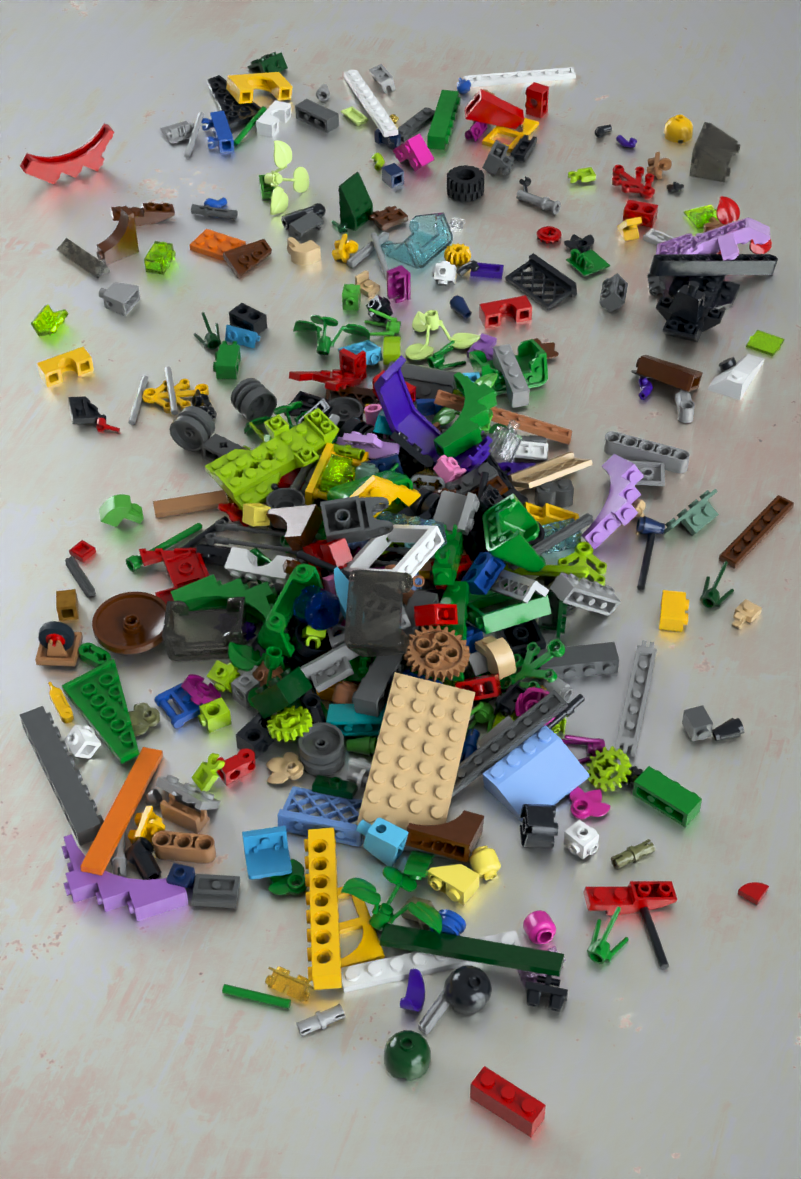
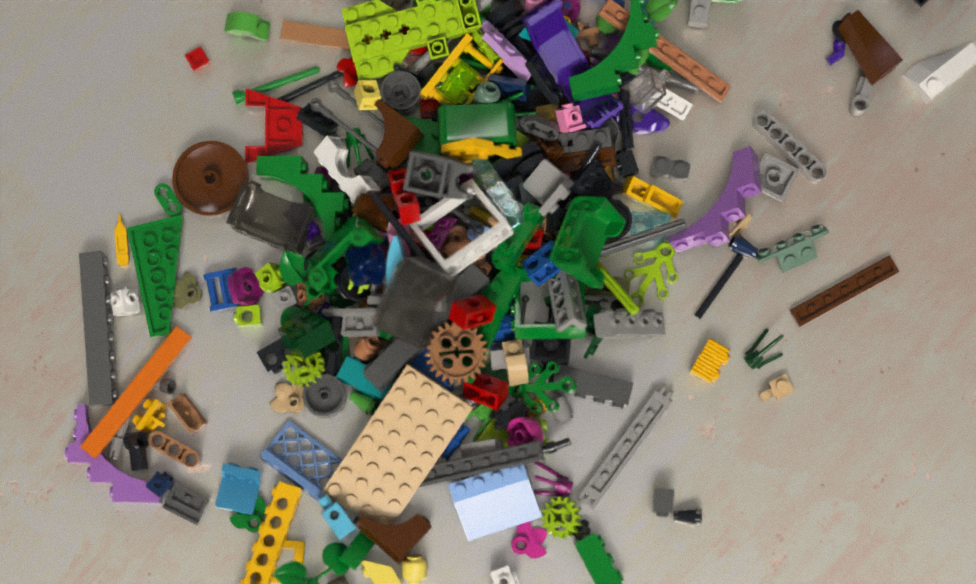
camera: 25 degrees right, 35 degrees up
plate [35,621,83,667] -> none
pearl gold brick [56,589,79,621] -> none
dark grey axle [65,556,96,598] -> none
light grey wing [156,775,221,810] -> none
lime plate [191,753,225,792] -> none
red leg [216,749,256,786] -> none
dark green plate [312,775,358,800] -> none
white hips [347,757,371,788] -> none
tan fence [508,452,593,491] -> none
black brick [520,804,558,848] -> none
black tile [719,357,737,371] -> none

